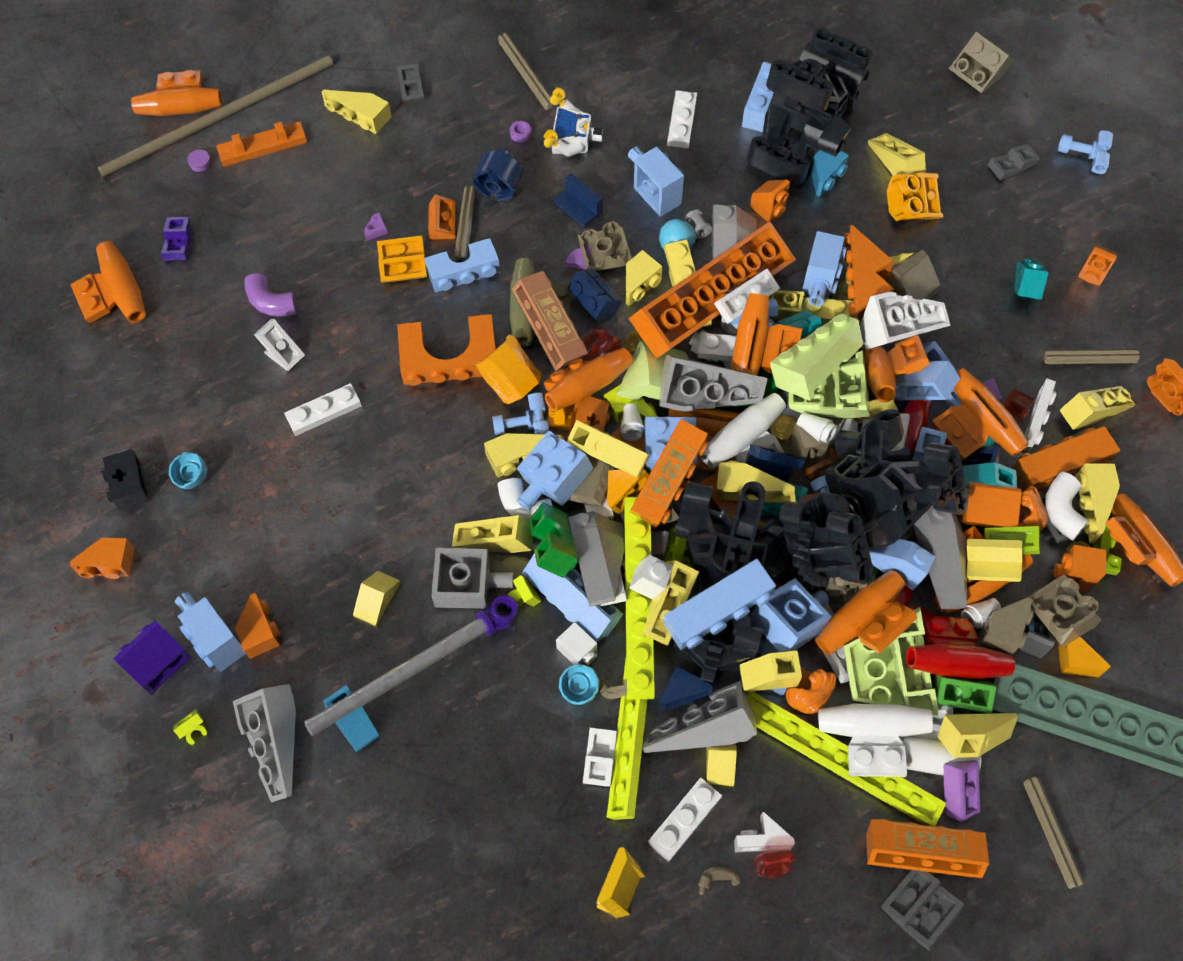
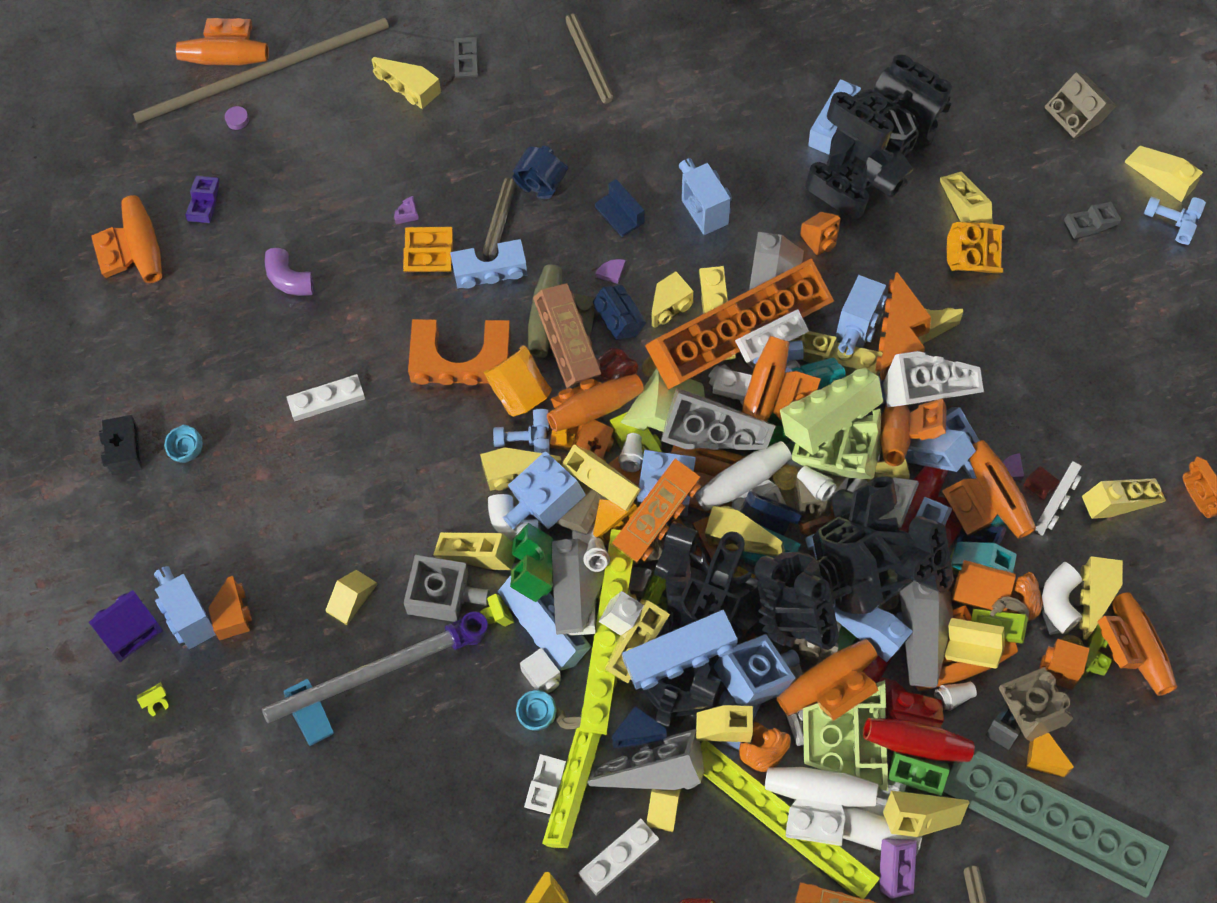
camera: 10 degrees right, 0 degrees up
orange slope [70,538,135,579] -> none
orange hinge [216,121,307,167] -> none
light grey wedge [233,684,296,802] -> none
white slope [254,319,305,371] -> none
orange slope [428,194,456,240] -> none
medium lavender tile [510,121,532,143] -> none
torso [543,88,603,157] -> none
dark tan slope [578,221,633,271] -> none
medium azure hair [659,219,696,249] -> none
white plate [667,90,697,148] -> none
light grey bush [684,209,712,239] -> none
white slope [734,812,795,852] -> none
dark azure slope [811,150,849,197] -> none
dark tan slope [888,250,940,300] -> none
dark tan slope [977,597,1034,657] -> none
orange brick [1012,426,1121,491] -> none
teal slope [1014,258,1049,300] -> none
dark tan axle [1043,349,1140,364] -> none
orange slope [1078,244,1117,286] -> none
none -> white cone [584,537,610,572]
none -> dark tan piece [990,597,1029,617]
none -> light yellow slope [1125,146,1203,202]

